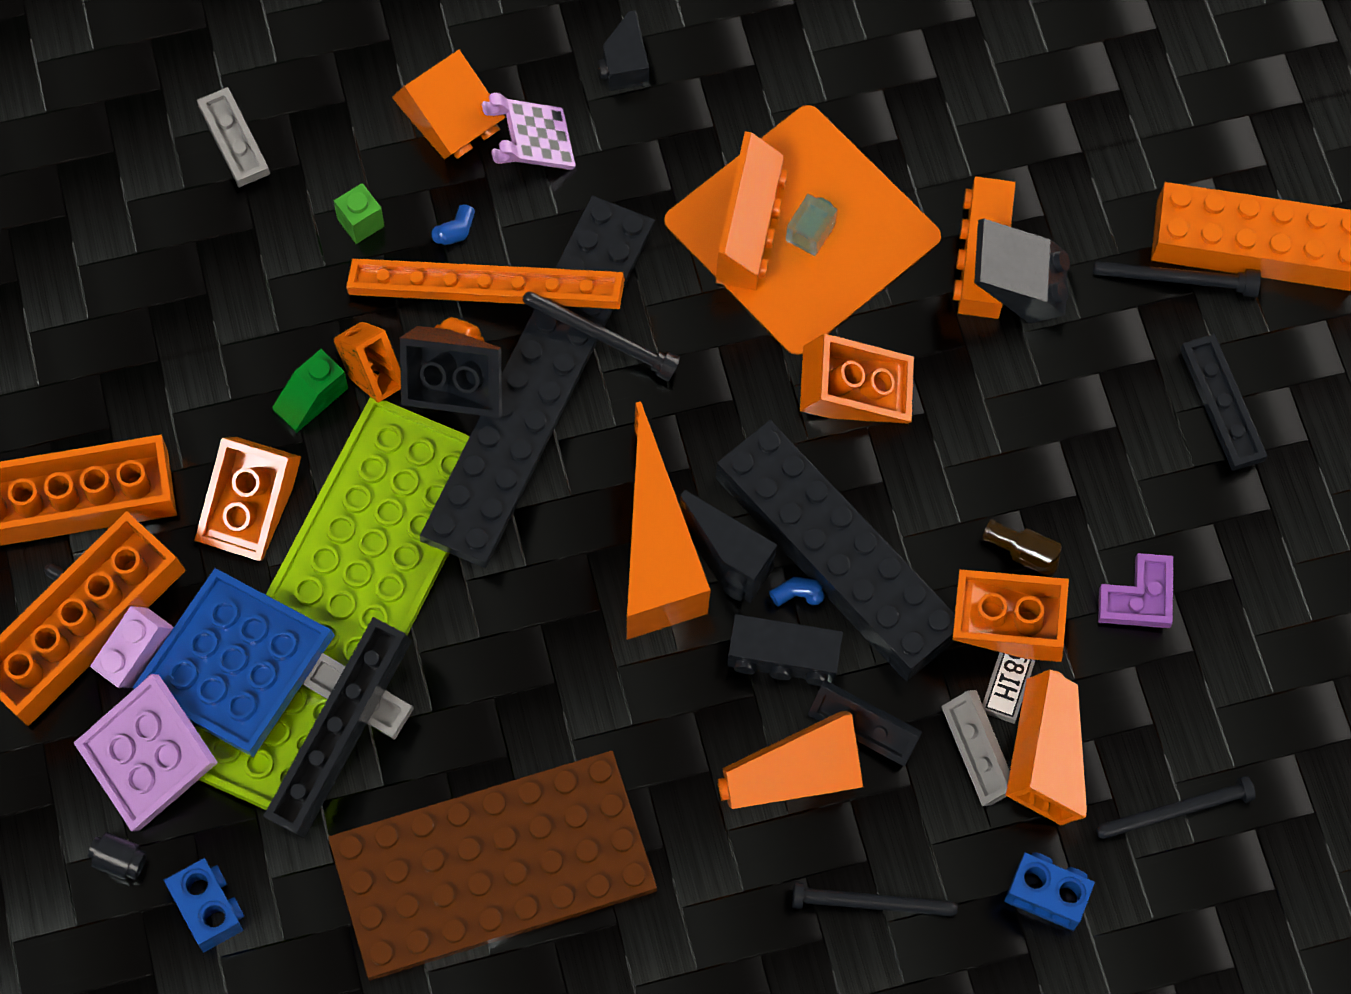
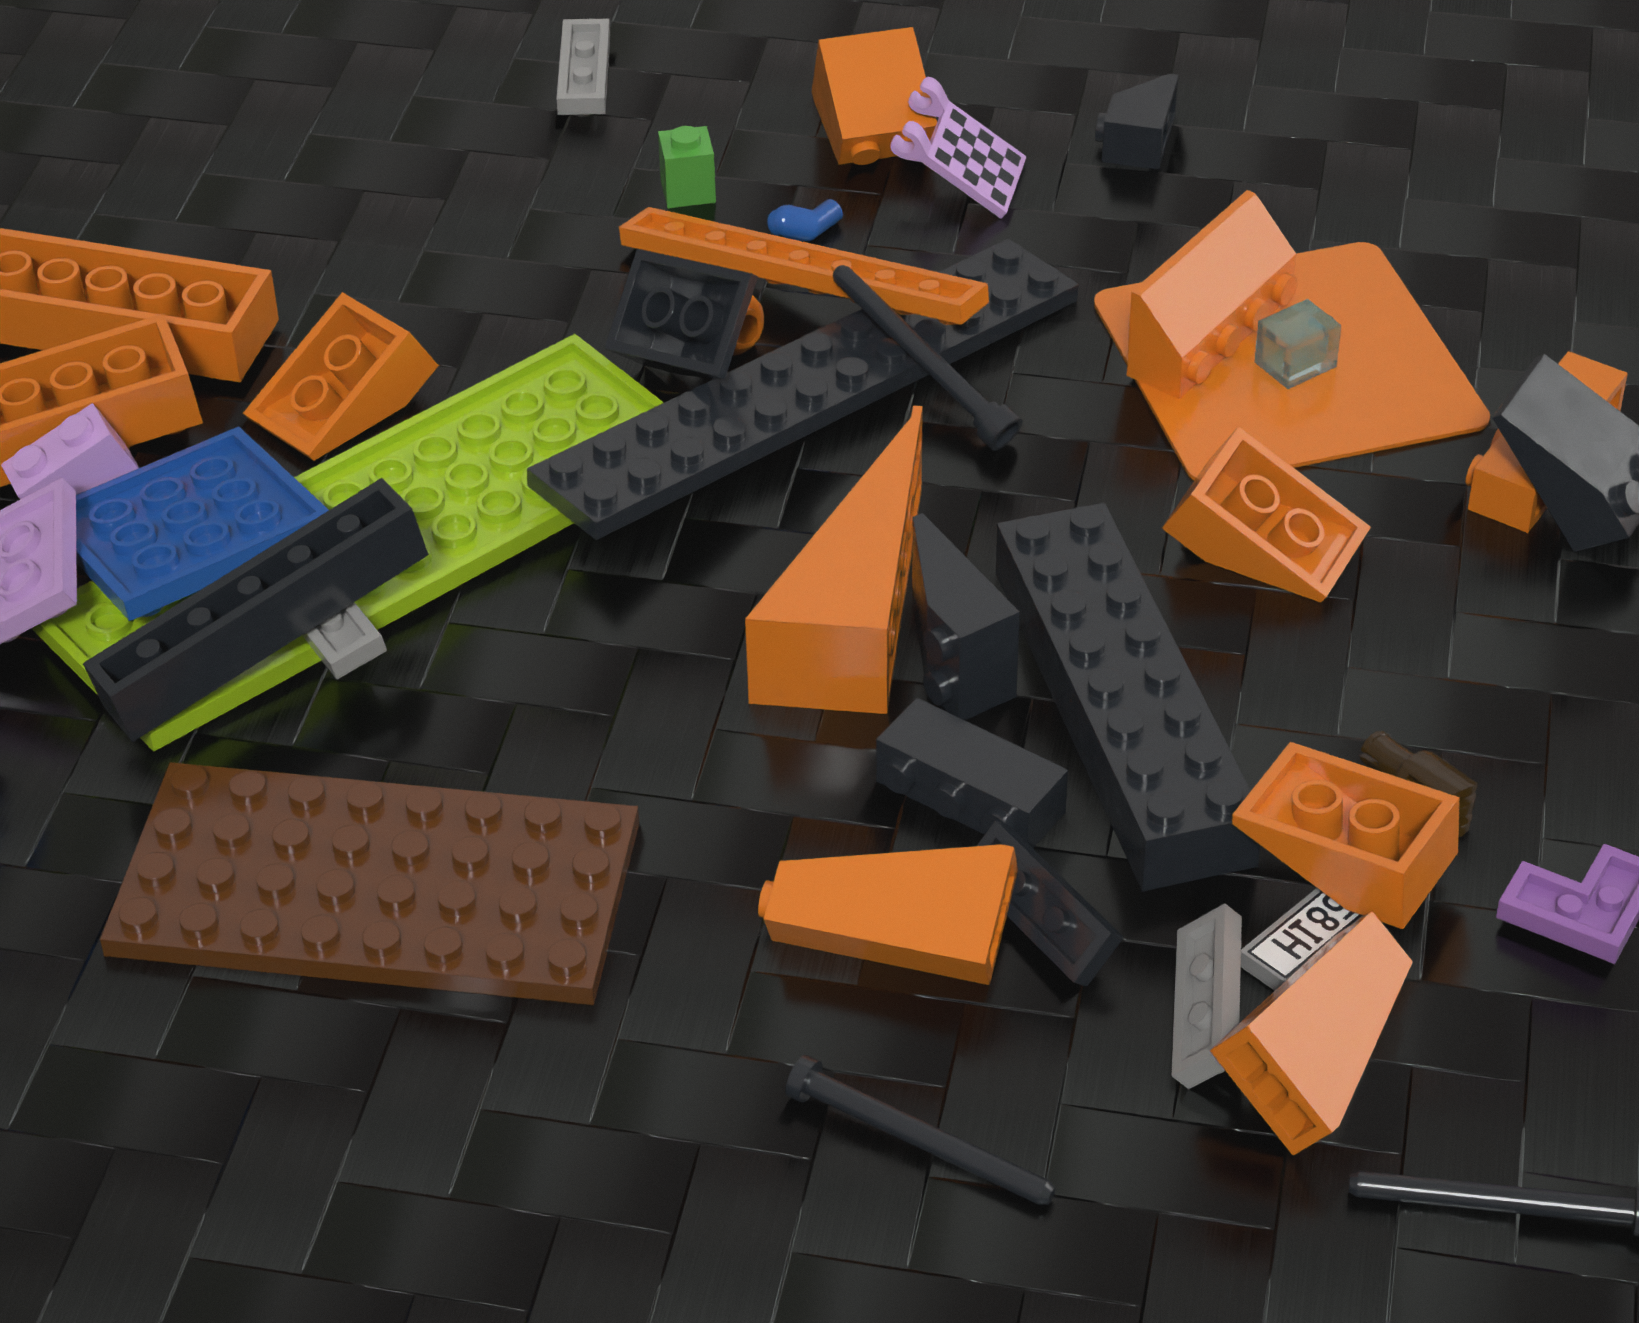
camera: 30 degrees right, 25 degrees down
green slope [272,349,349,433] -> none
orange torso [334,322,401,403] -> none
blue arm [769,577,825,607] -> none
blue brick [1004,853,1095,931] -> none

